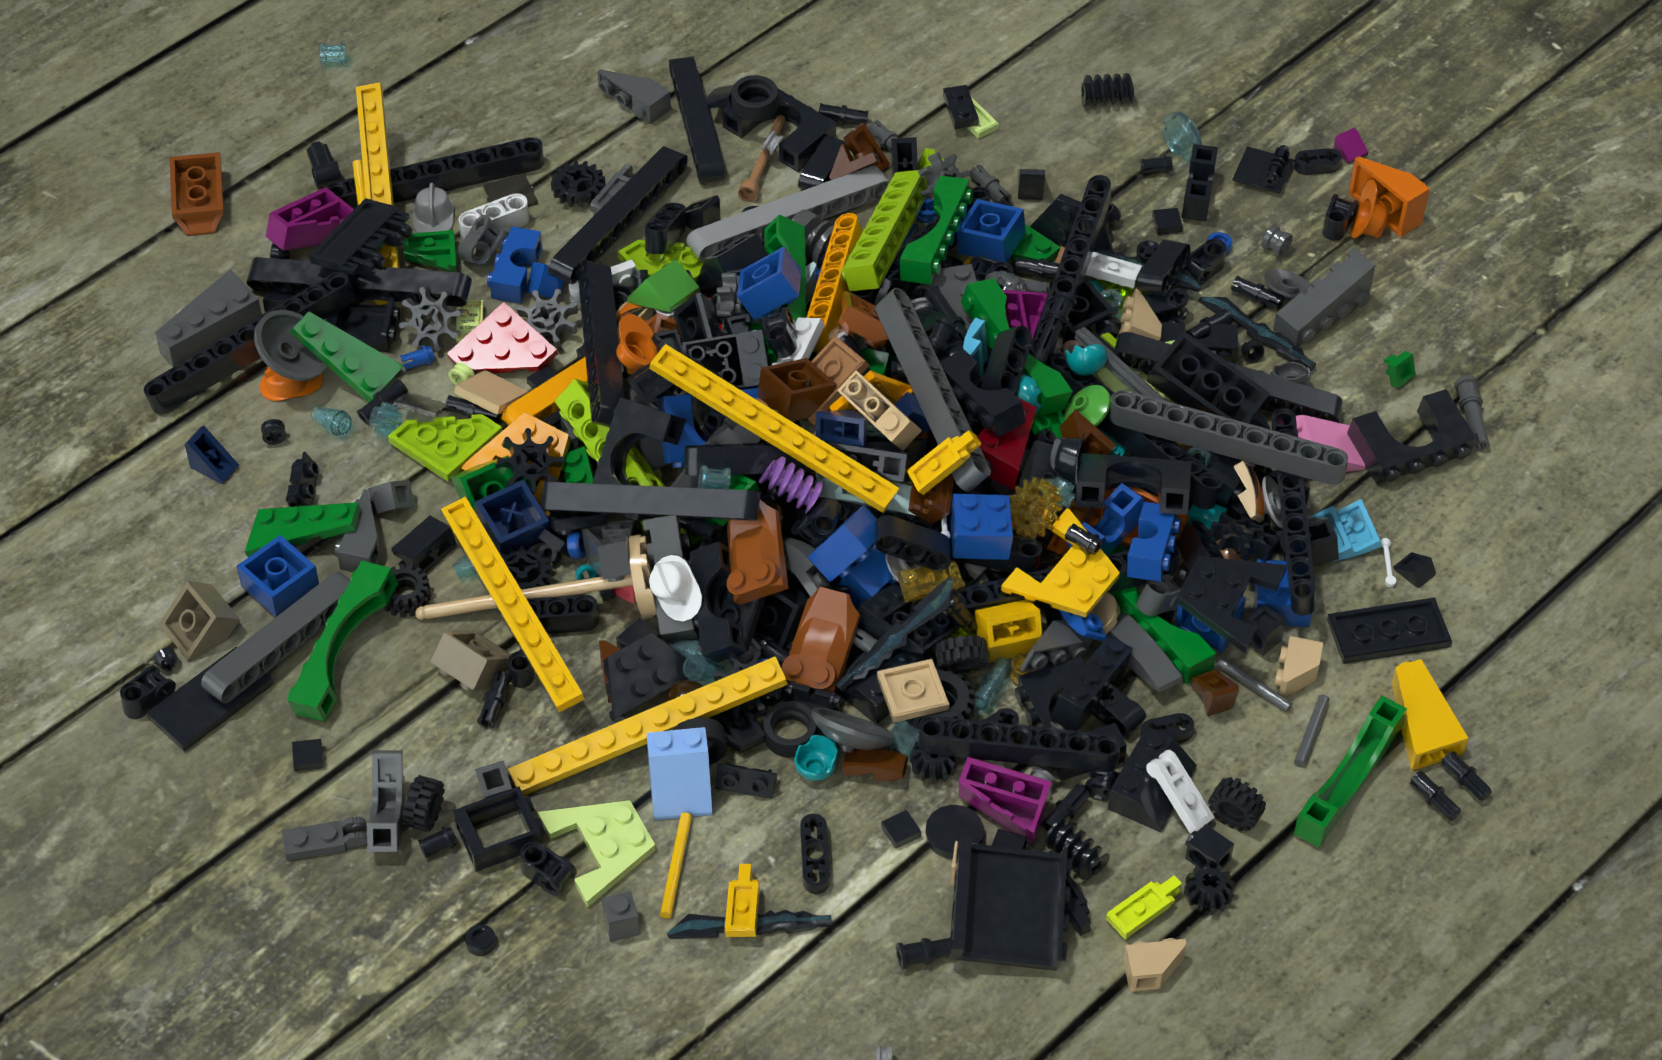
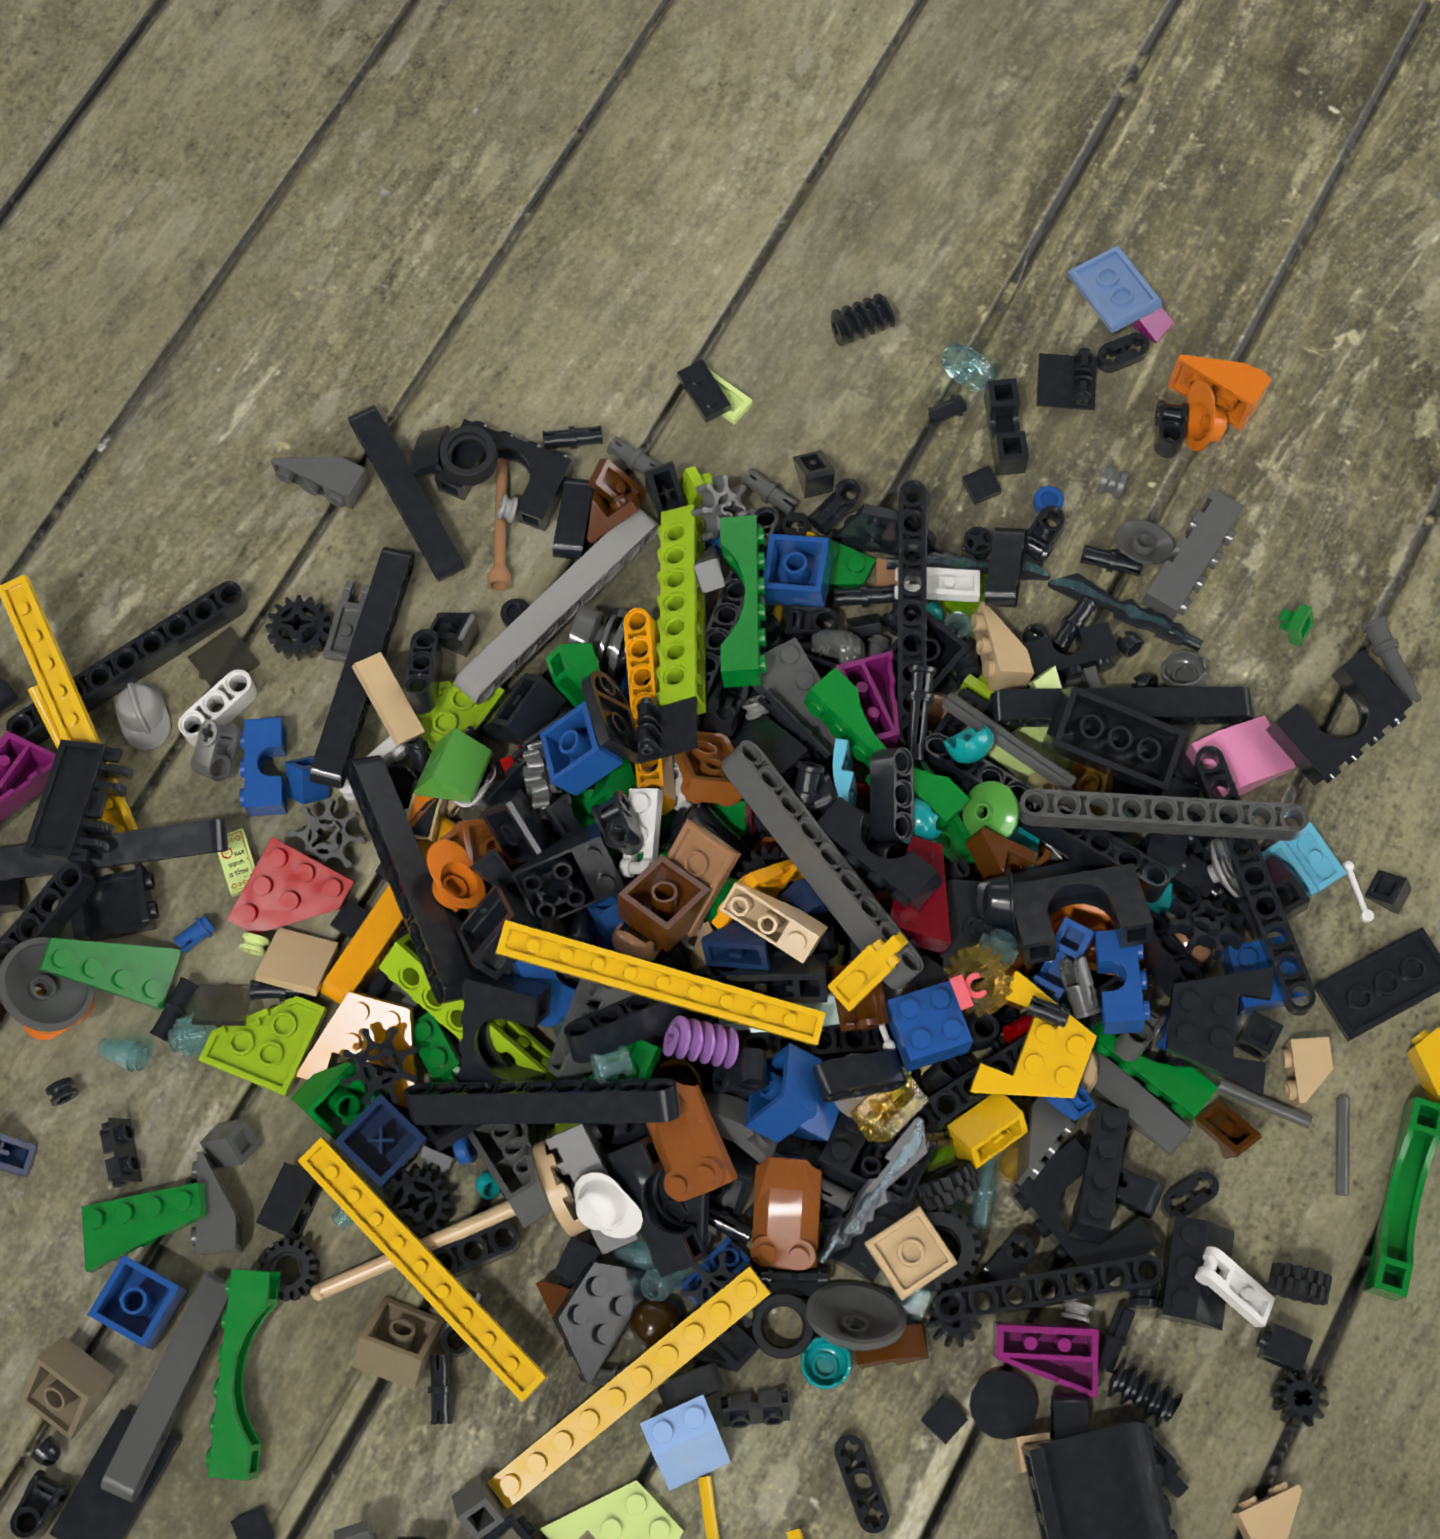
camera: 15 degrees left, 20 degrees up
dark grey gear [399,286,464,351] -> none
green wing [403,230,457,272] -> none
neon yellow hinge [1106,875,1182,940] -> none
black piece [1143,288,1189,322] -> none
tan slope [1234,461,1264,523] -> none
none -> tan tile [352,652,425,747]
none -> black tile [581,670,638,764]
none -> black hinge [637,696,698,764]
none -> slope [694,546,726,593]
none -> black piece [808,478,862,536]
none -> coral tile [948,972,987,1010]
none -> dark grey hinge [1058,956,1102,1019]
none -> medium blue tile [1068,245,1162,334]

